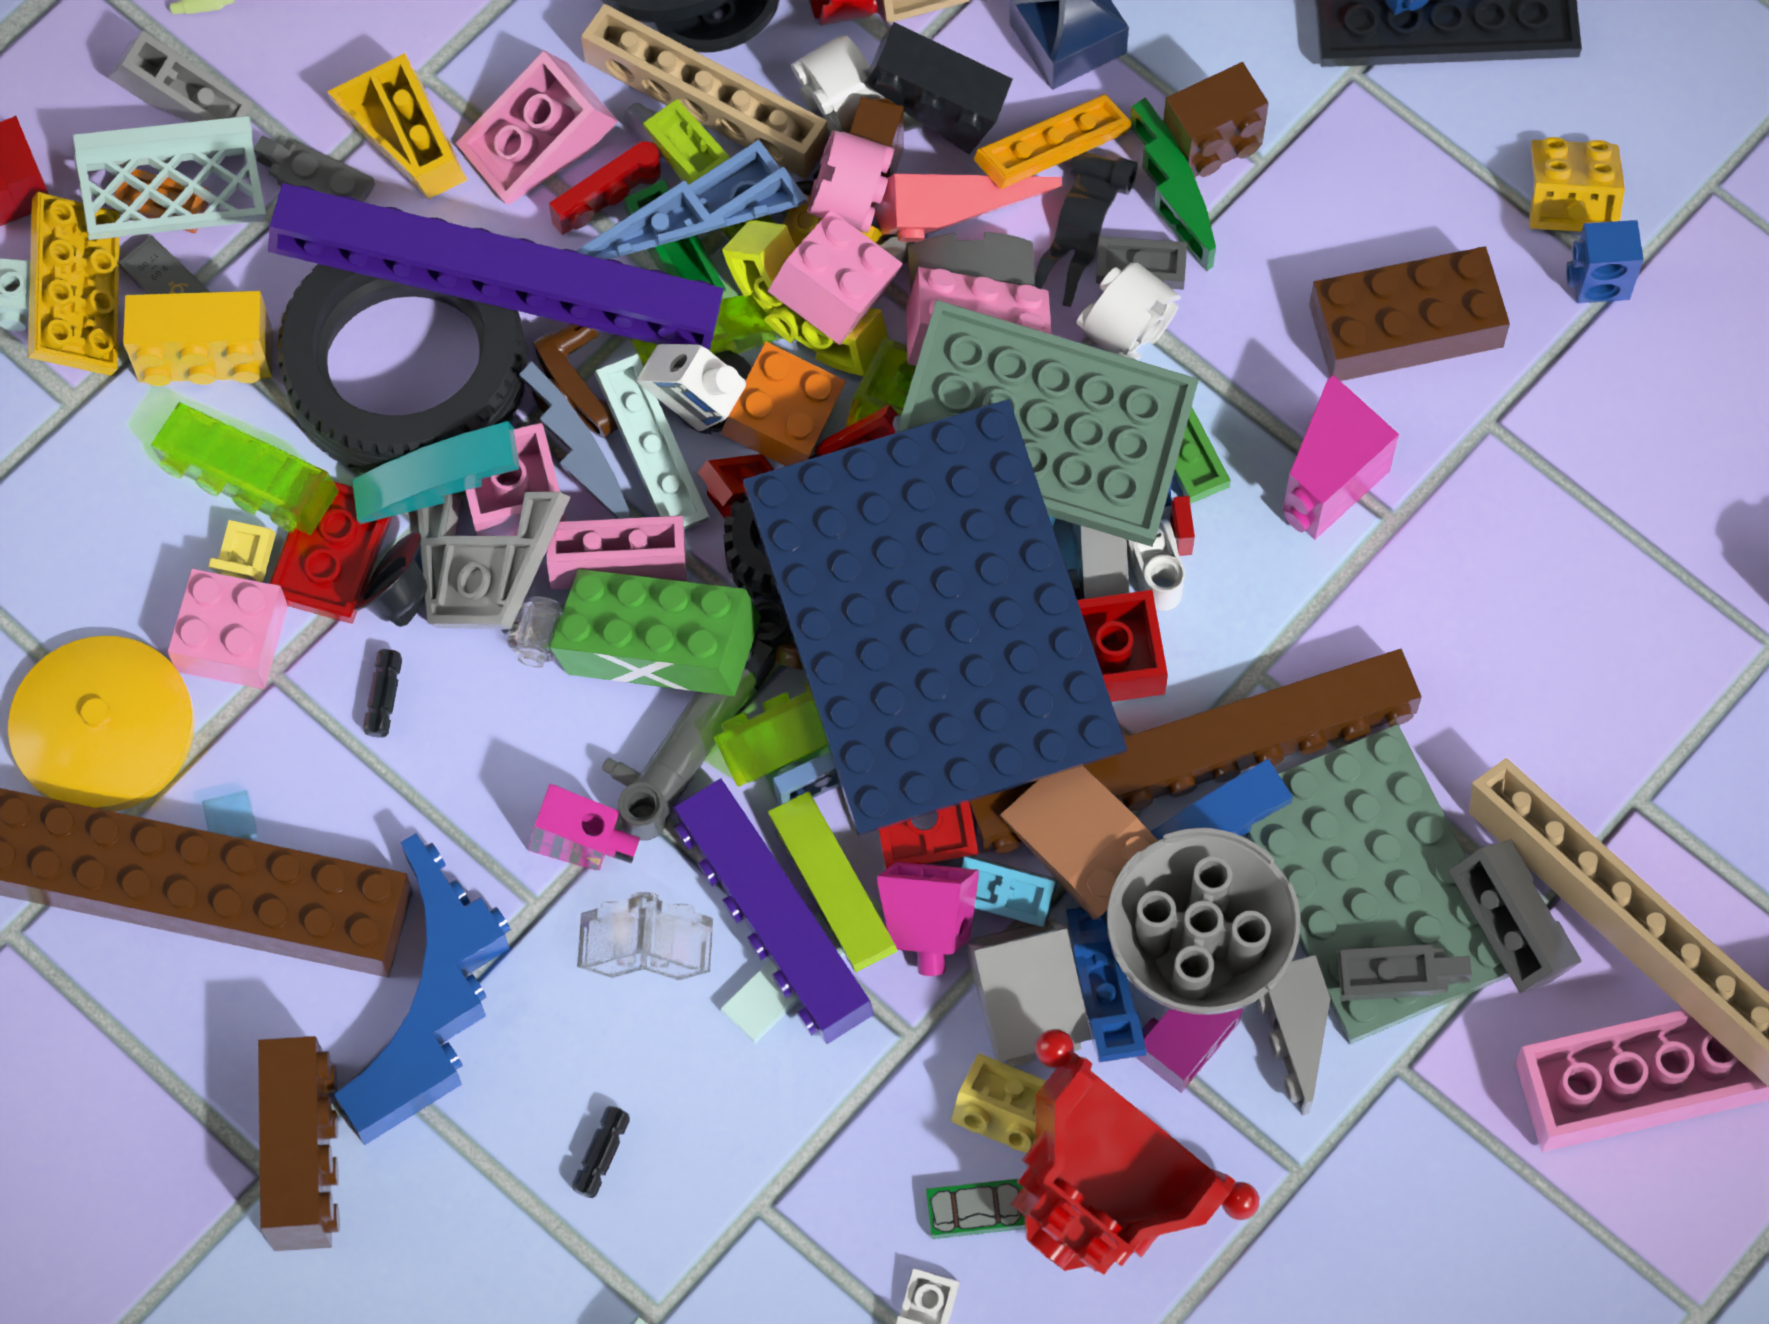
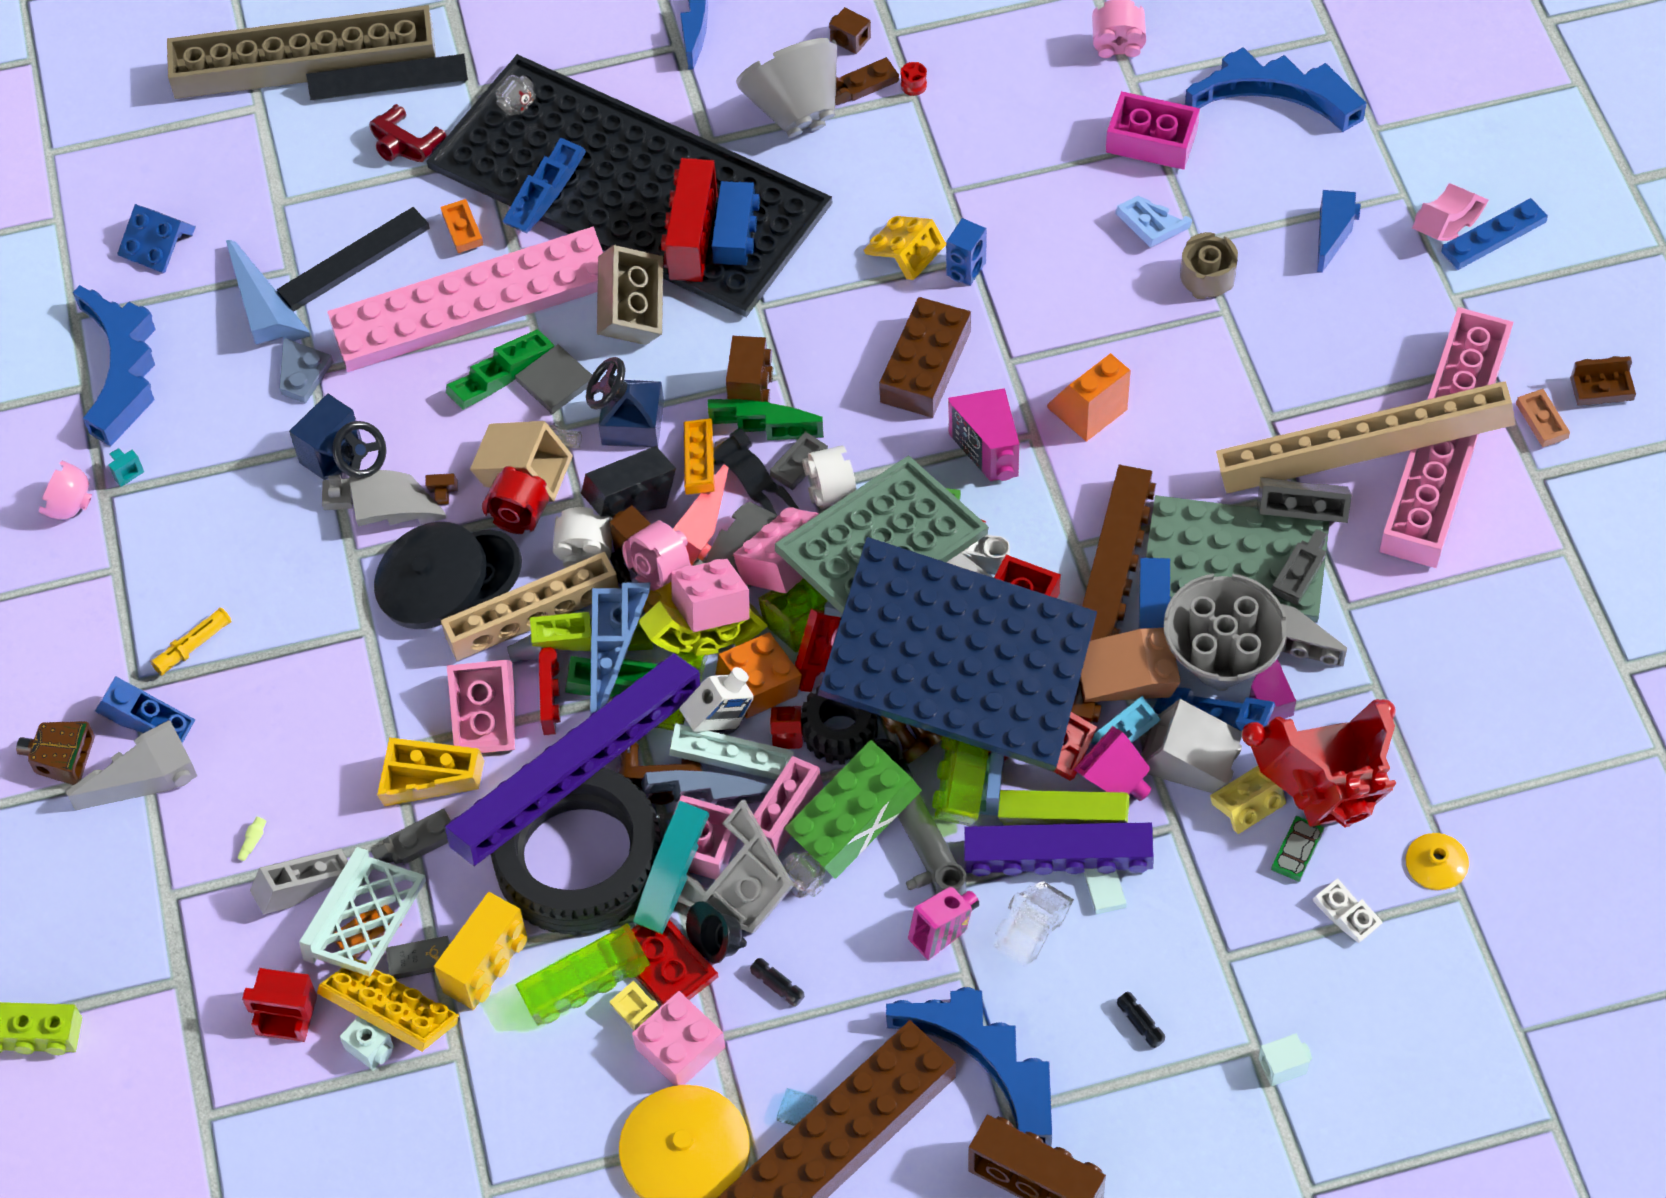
camera: 55 degrees left, 10 degrees down
none -> orange slope [1047,353,1131,442]

